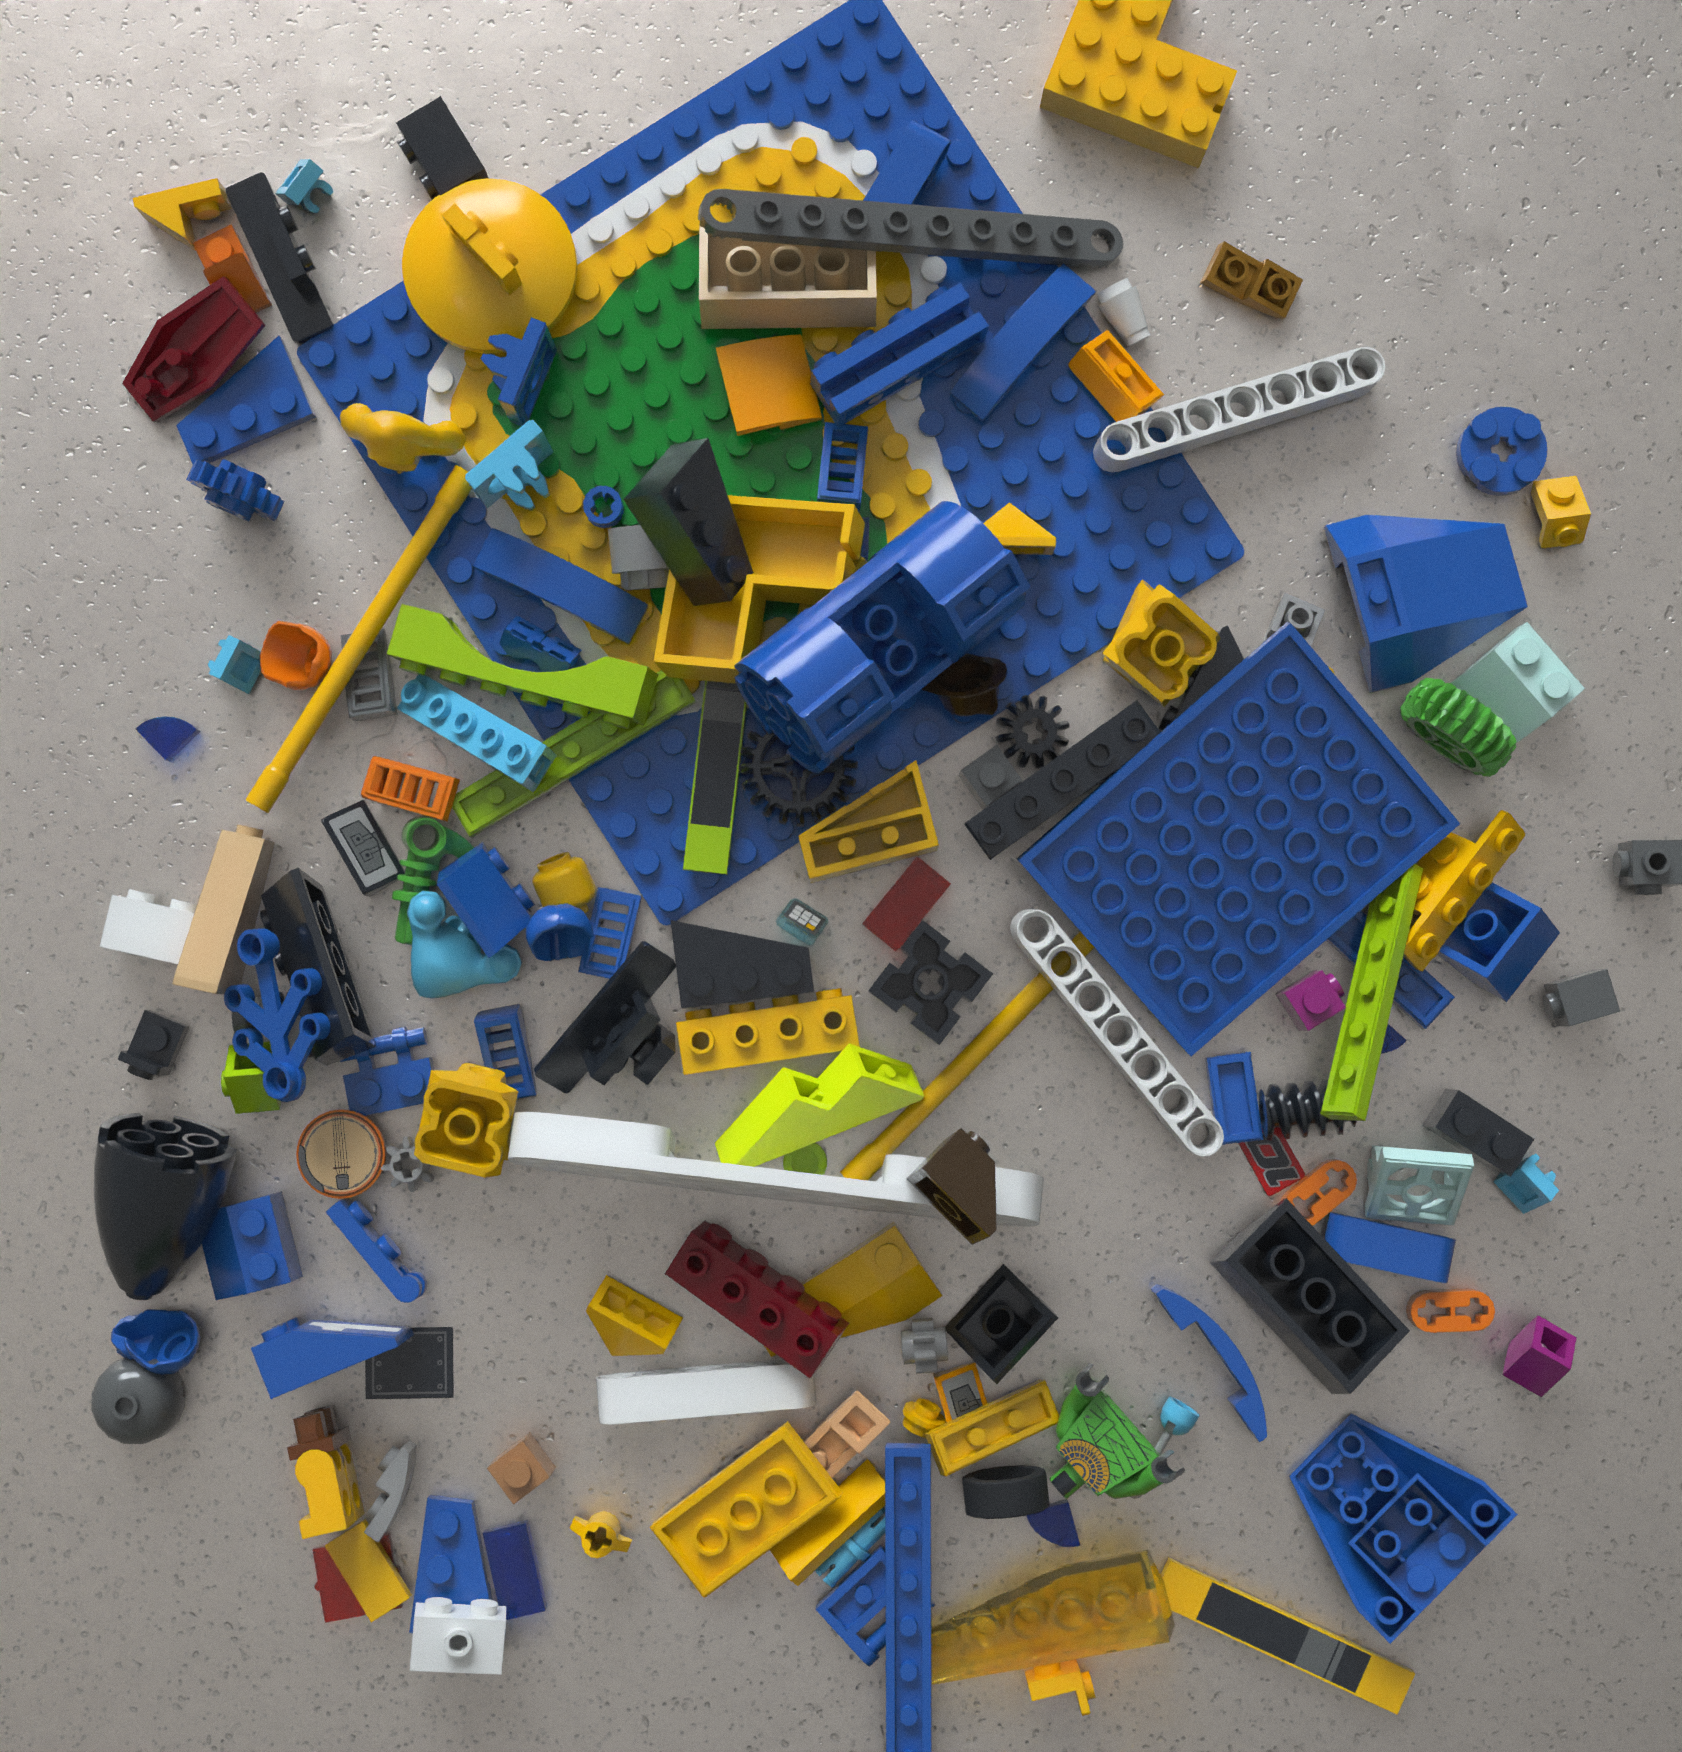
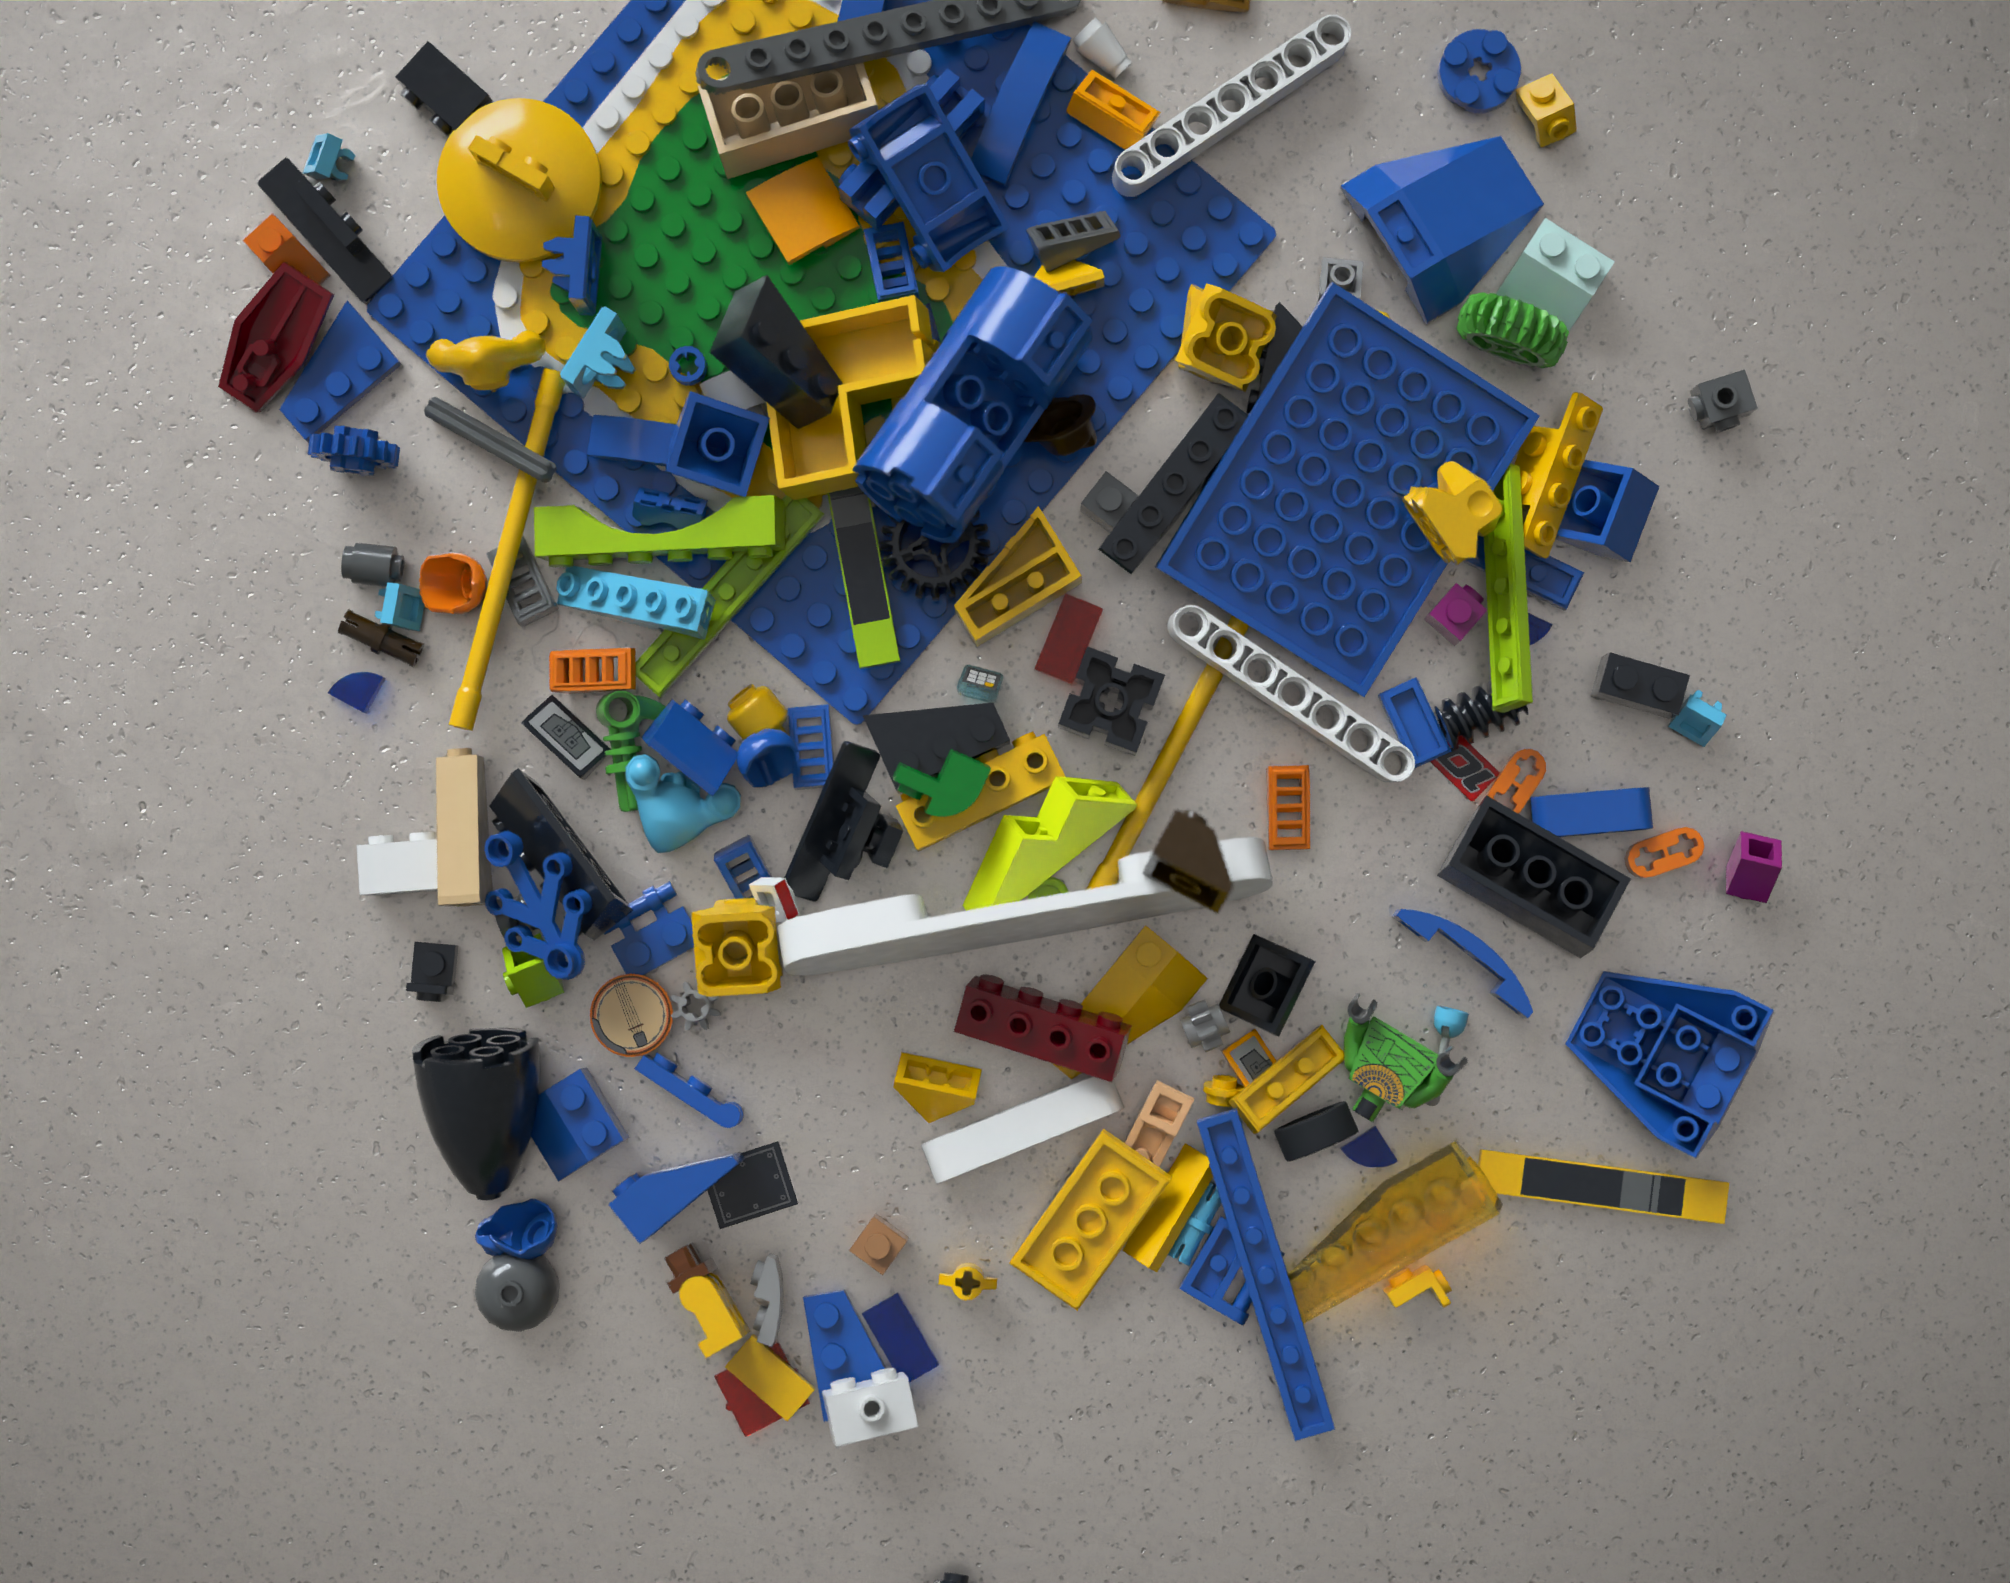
camera: 10 degrees left, 0 degrees up
yellow slope [132,178,232,251] -> none
black gear [995,695,1070,769] -> none
light aqua piece [1364,1145,1474,1225] -> none
dark grey brick [1543,969,1621,1026] -> none
none -> dark brown pin [338,609,424,667]
none -> dark grey brick [341,543,405,587]
none -> dark grey axle [424,397,557,483]
none -> blue slope [665,391,770,497]
none -> white plate [749,877,800,922]
none -> blue piece [848,84,1010,272]
none -> green brick [893,749,991,817]
none -> dark grey slope [1026,211,1121,272]
none -> orange slope [1266,765,1310,850]
none -> yellow piece [1402,461,1502,566]

